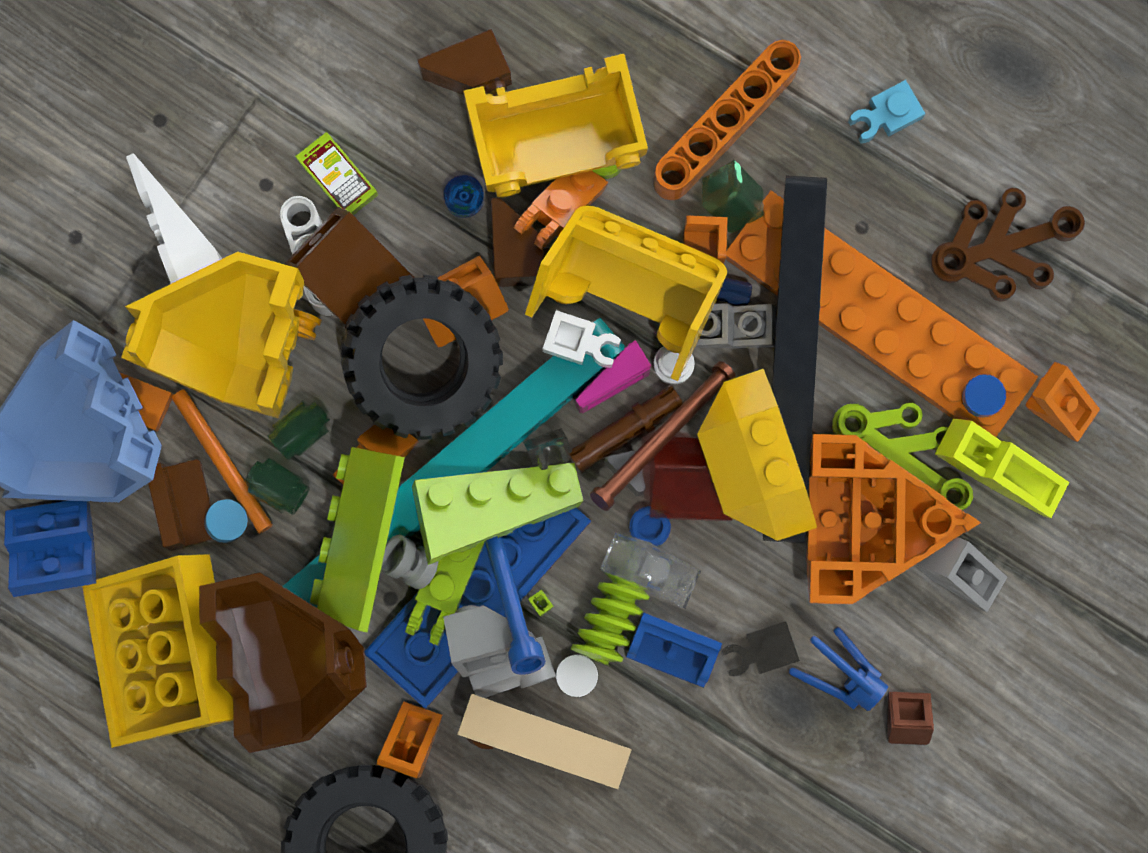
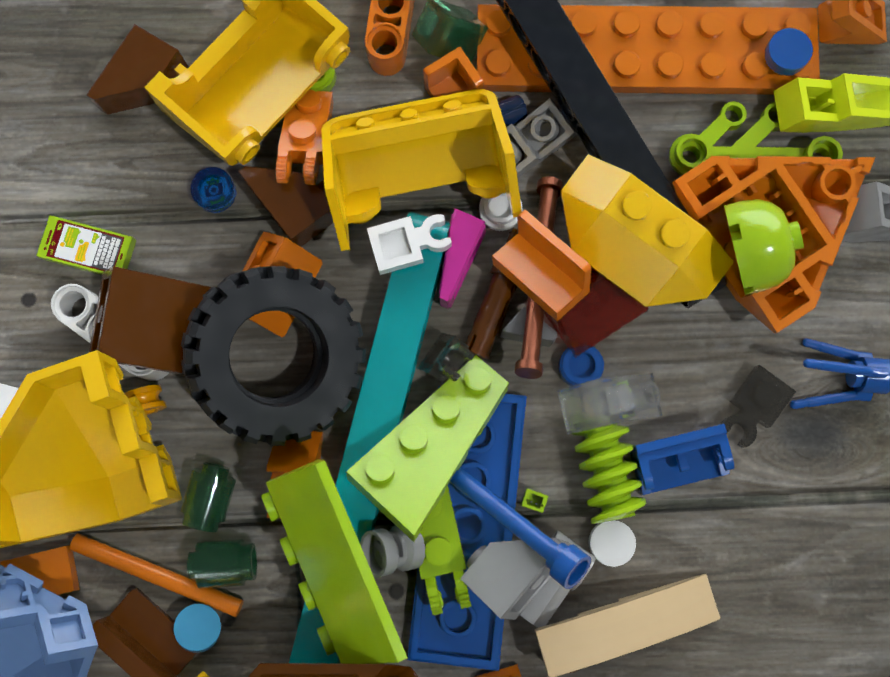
camera: 30 degrees left, 0 degrees up
none -> orange panel [492,210,591,321]
none -> lime cylinder [724,199,804,295]

